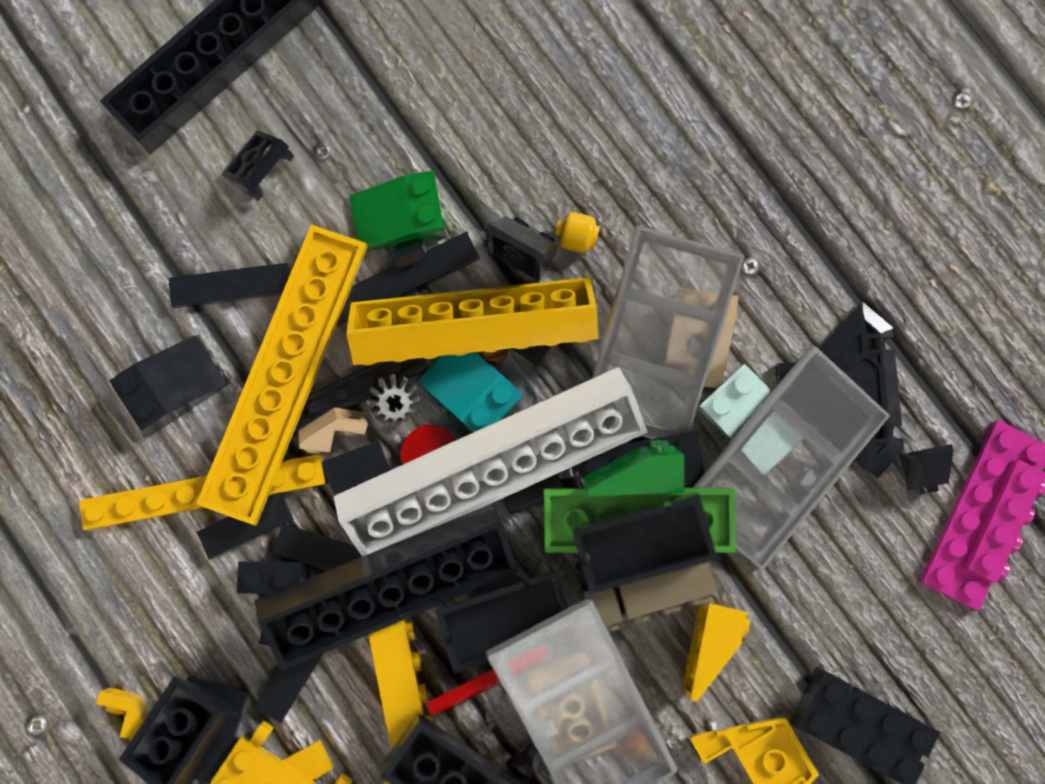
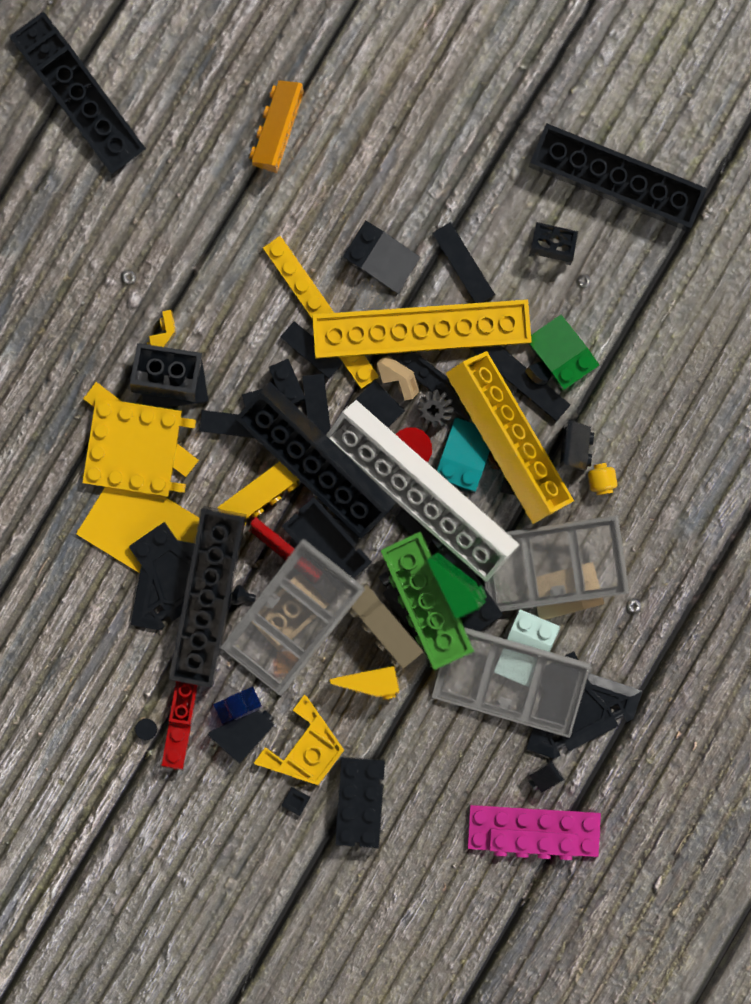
camera: 70 degrees right, 5 degrees up
black piece [572,492,718,594] -> none

